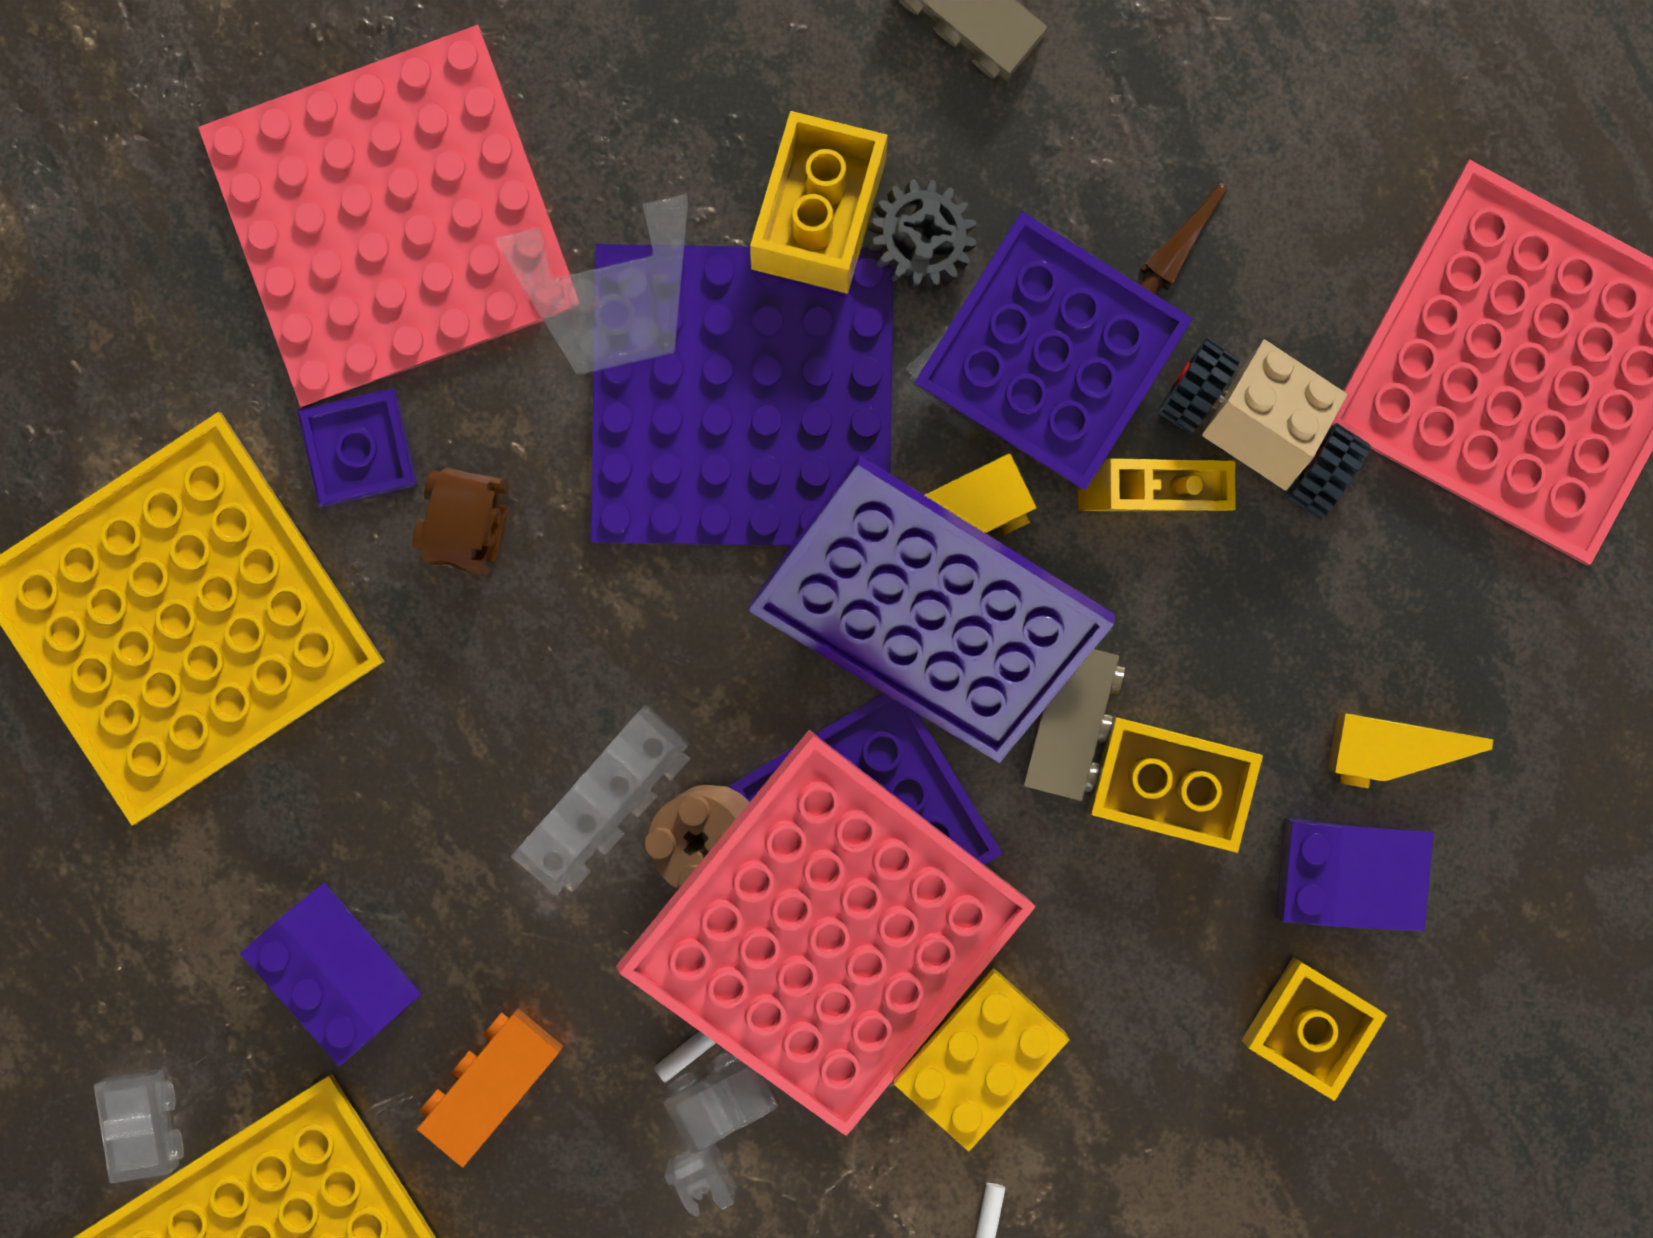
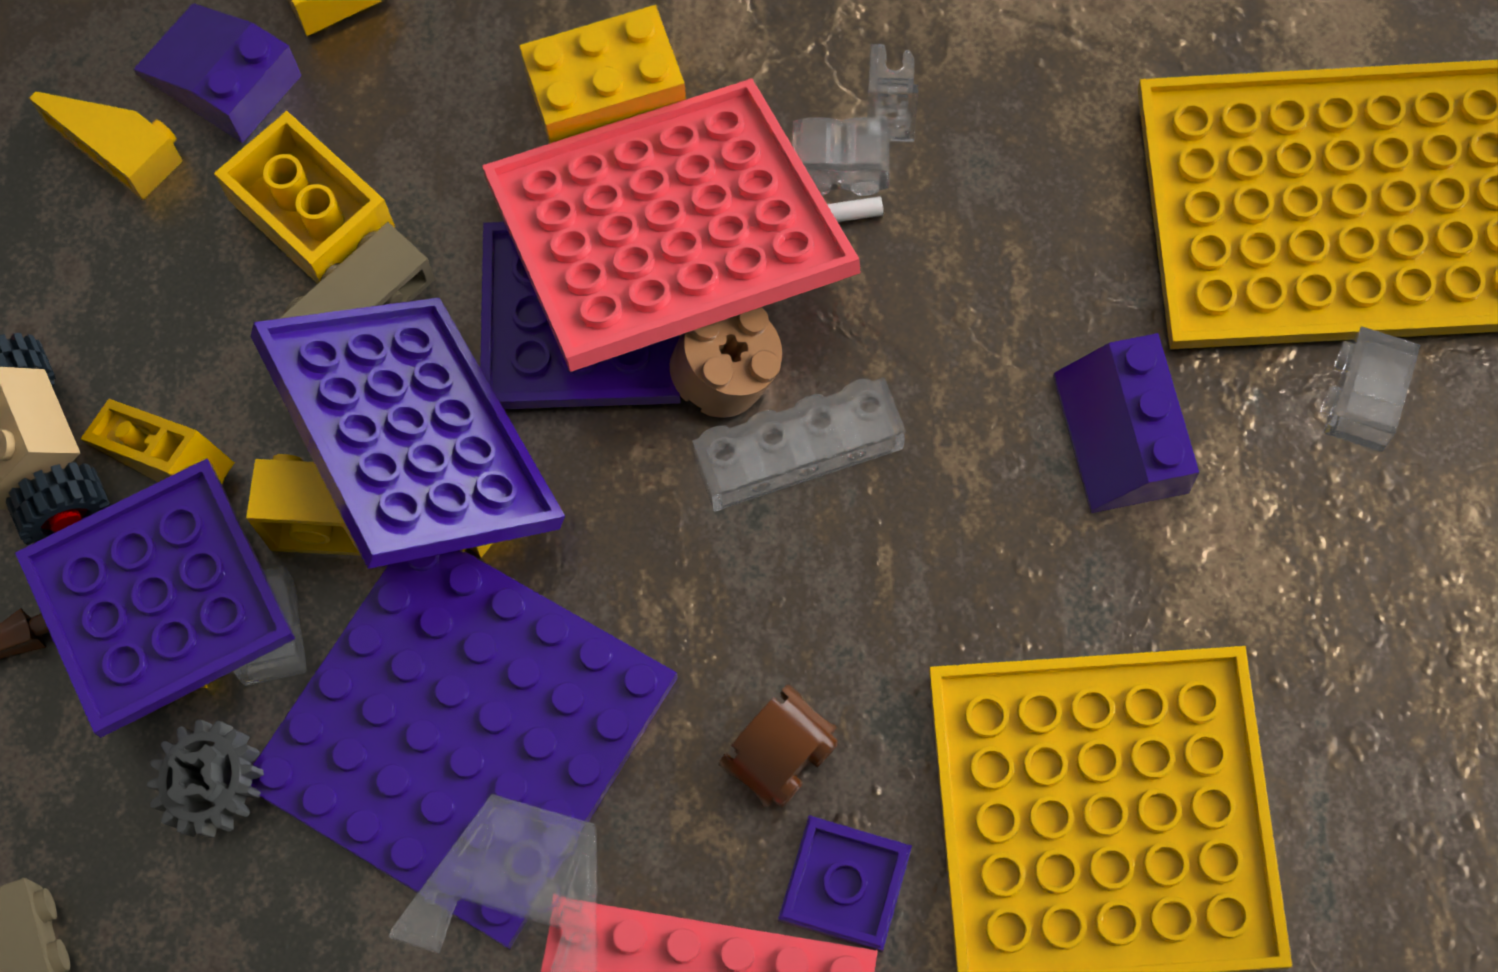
camera: 150 degrees left, 20 degrees down
orange brick [417,1009,563,1168] -> none
yellow brick [750,111,888,294] -> none

